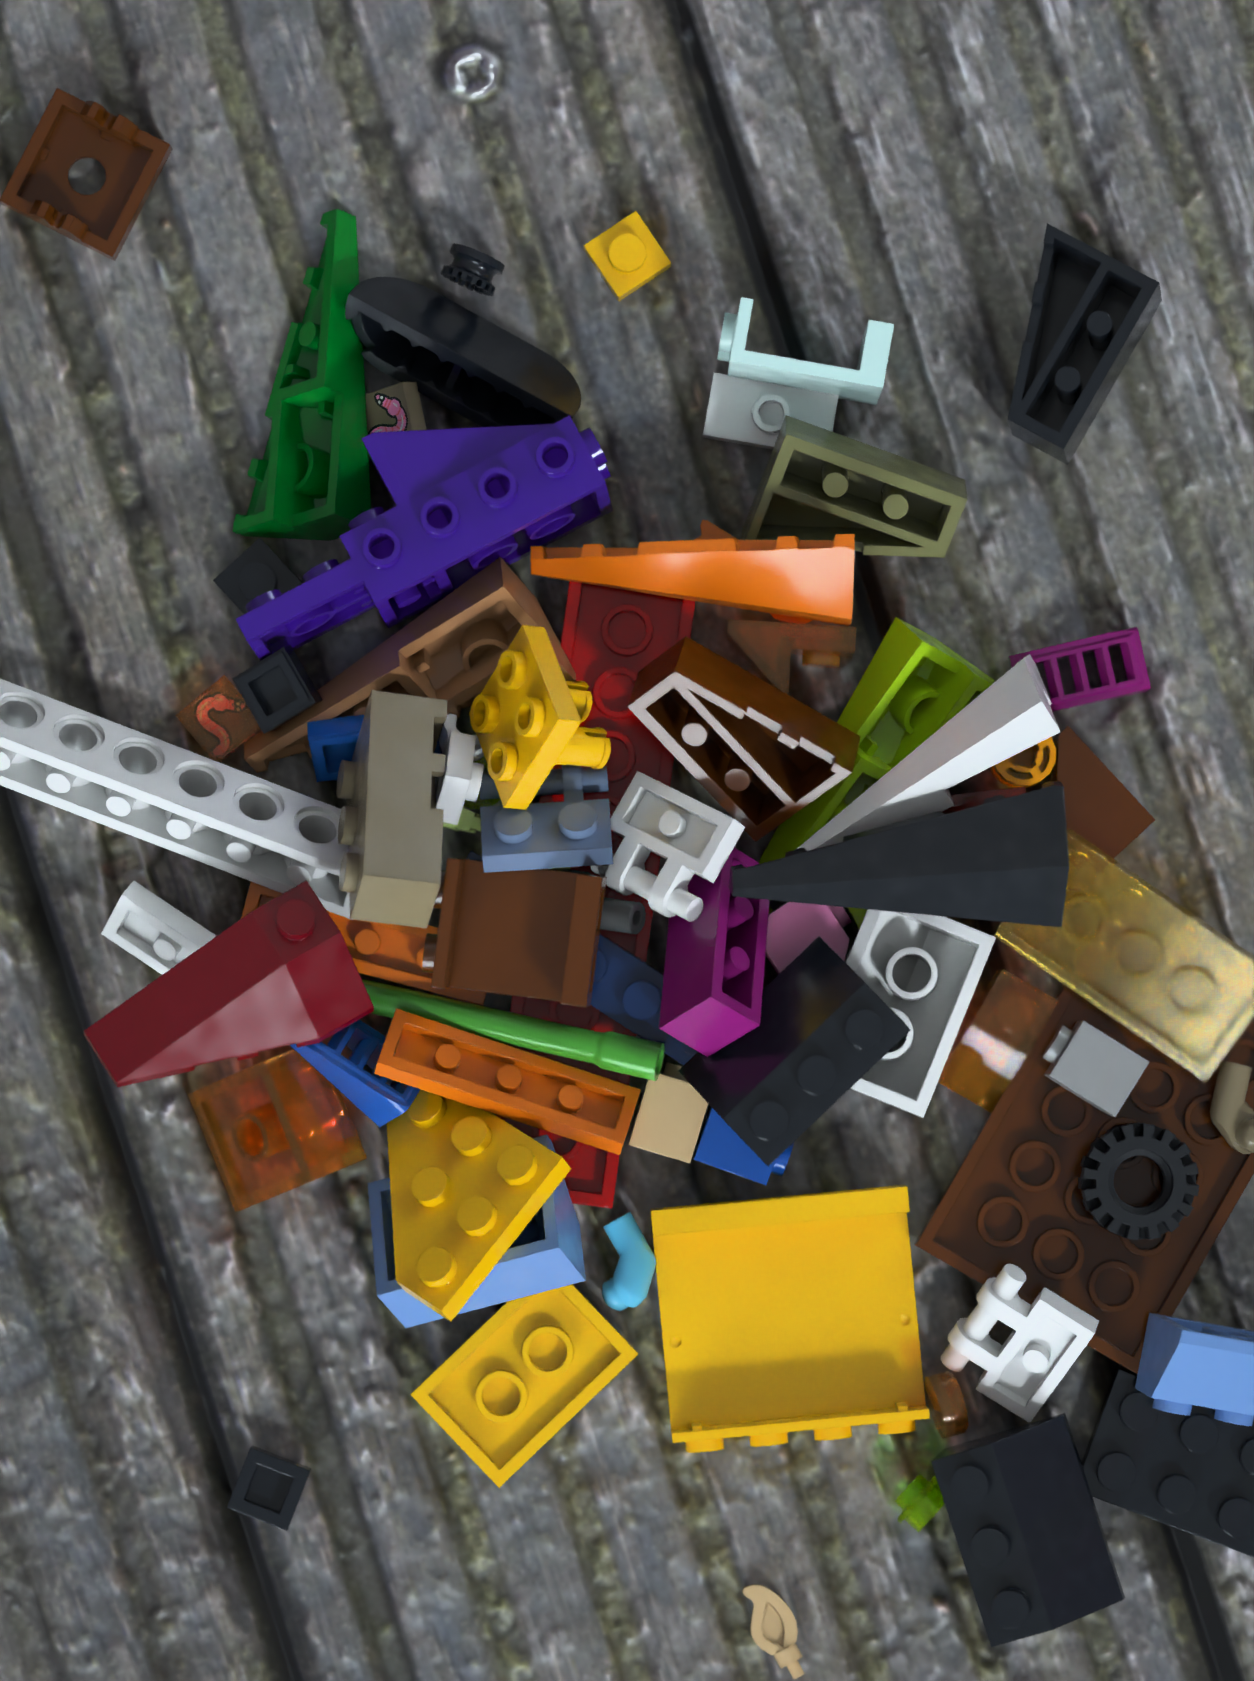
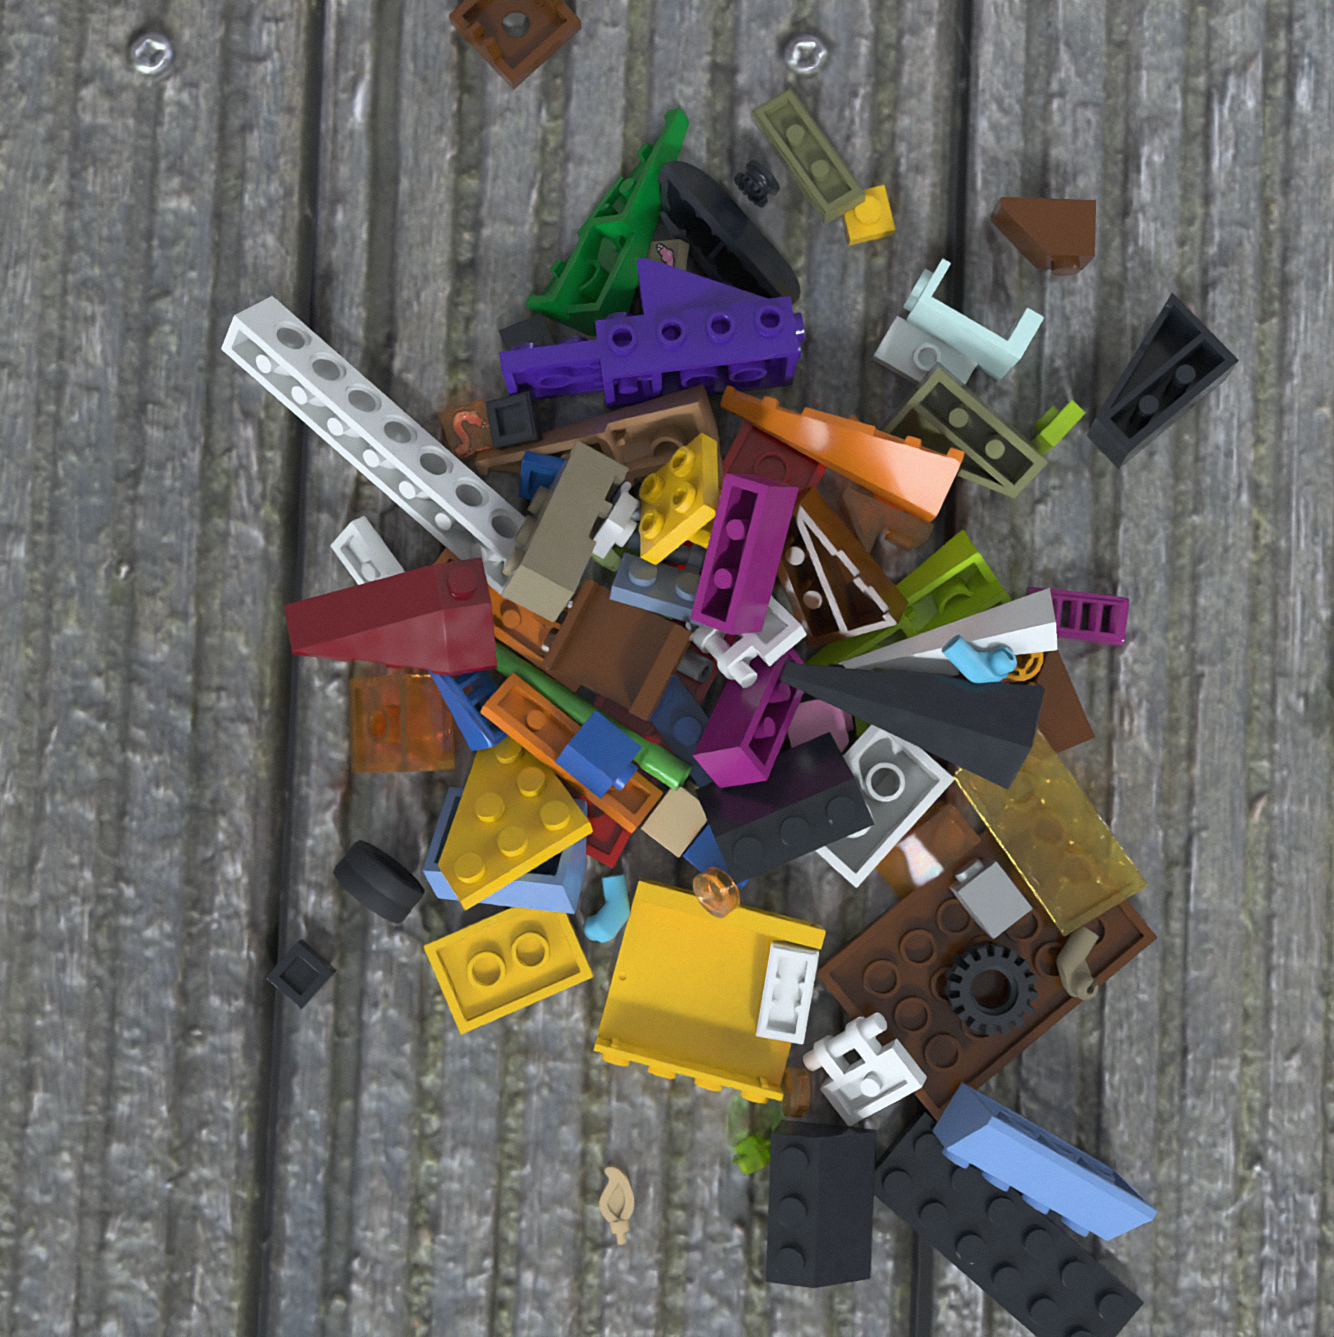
camera: 15 degrees right, 0 degrees up
none -> black tyre [333,840,425,924]
none -> blue brick [555,710,642,799]
none -> magenta brick [690,473,799,635]
none -> clear orange tile [693,867,740,918]
none -> olive tile [751,88,865,225]
none -> white plate [756,939,819,1044]
none -> medium azure arm [941,635,1017,683]
none -> reddish brown slope [991,197,1096,276]
none -> lime plate [1031,400,1086,454]

